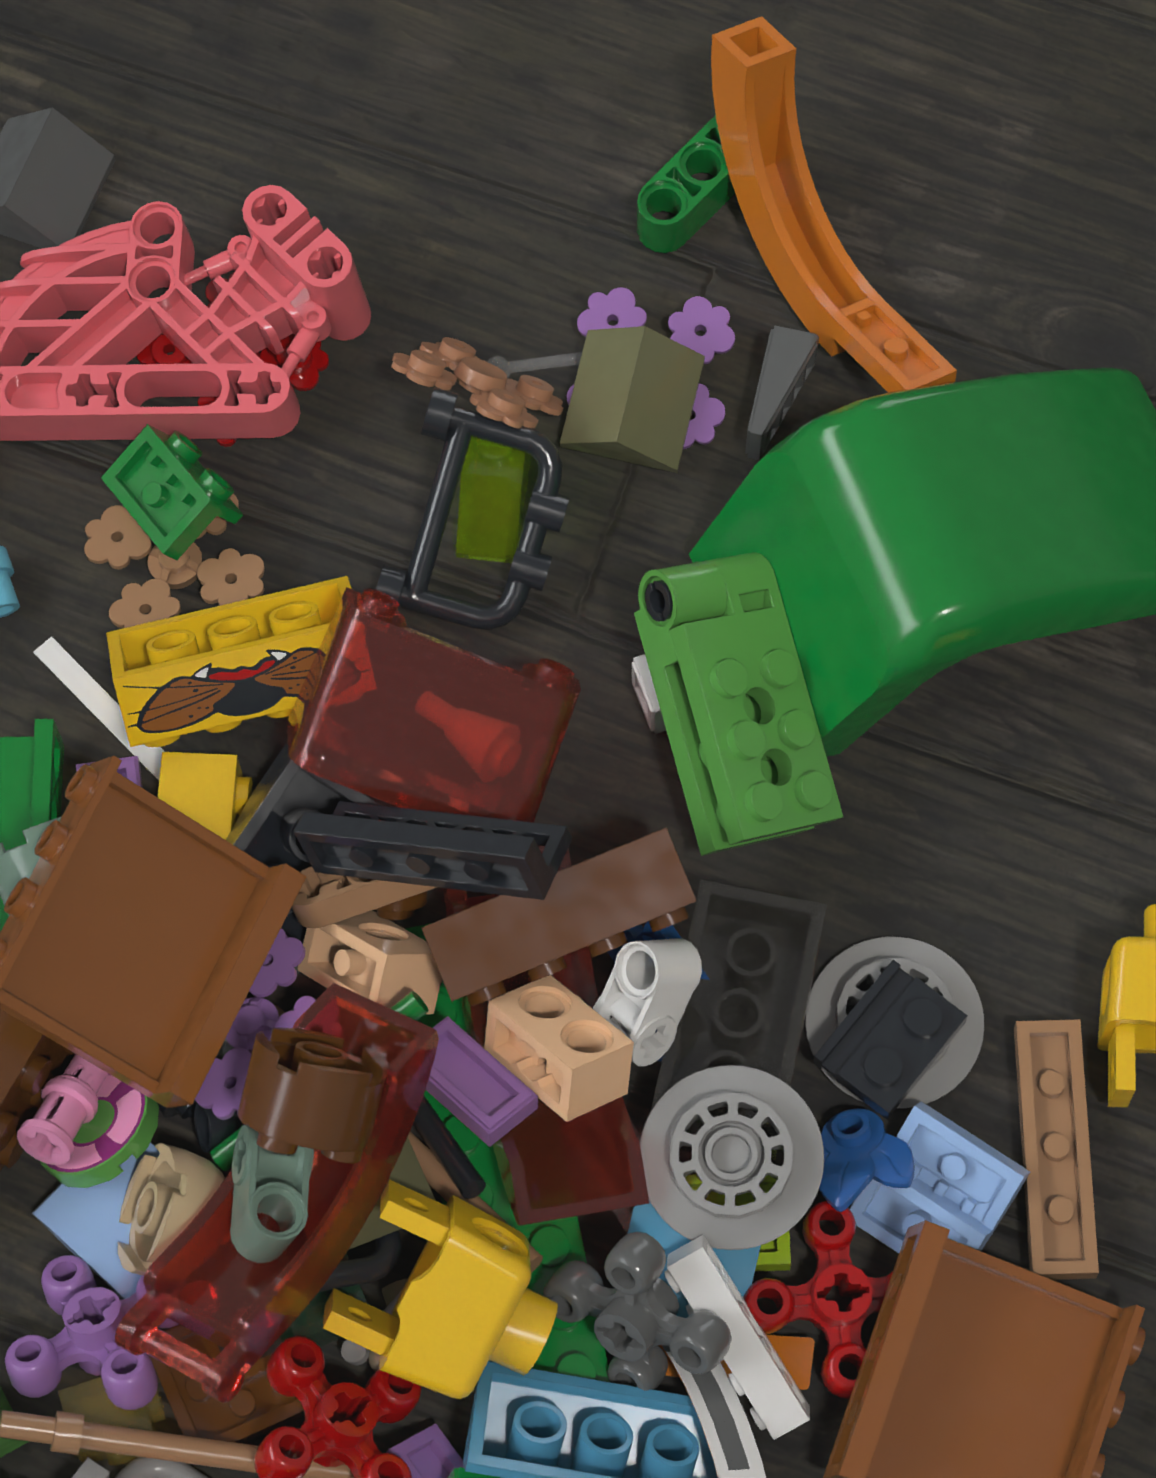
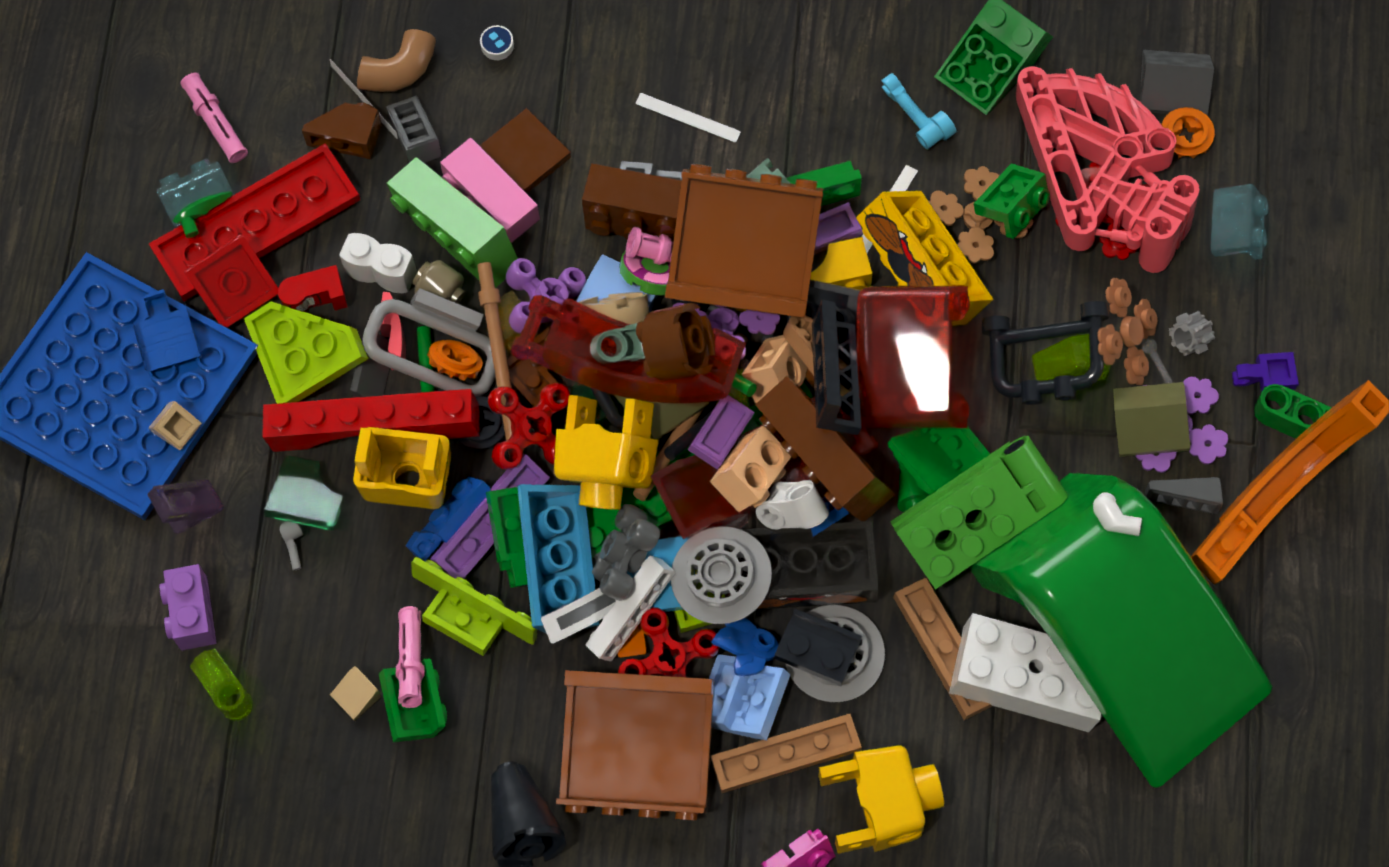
camera: 75 degrees right, 0 degrees up
none -> green bracket [888,403,990,495]
none -> medium nougat plate [893,578,992,720]
none -> green cone [898,462,929,512]
none -> white brick [949,613,1101,732]
none -> white arm [1093,492,1142,536]
none -> orange gear [1161,107,1215,159]
none -> light grey gear [1169,311,1215,356]
none -> clear light blue bracket [1210,184,1268,259]
none -> dark purple plate [1232,352,1299,392]

